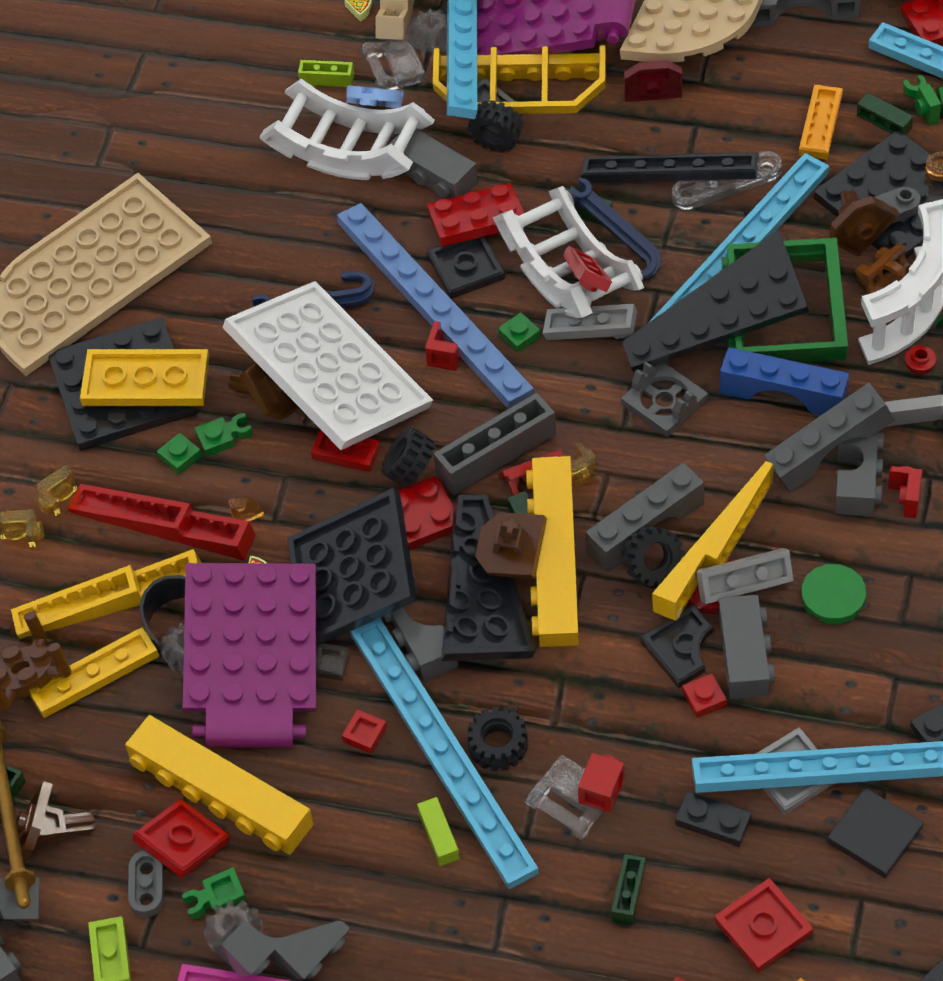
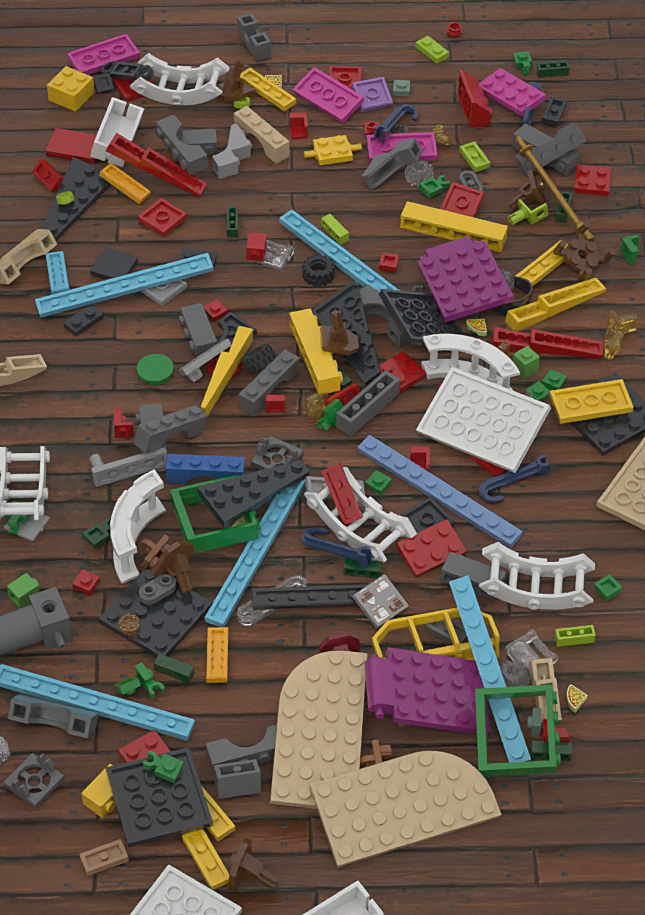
camera: 160 degrees right, 5 degrees down
light blue plate [346,85,404,108] -> none
black tyre [381,427,435,487] -> none
black tyre [467,100,523,153] -> none
none -> red plate [266,395,285,413]
none -> green plate [316,399,344,431]
none -> light grey tile [353,574,409,629]
none -> white fence [421,334,520,391]
none -> lime bracket [507,199,549,226]
none -> bright green brick [513,346,540,380]
none -> green plate [594,574,623,601]

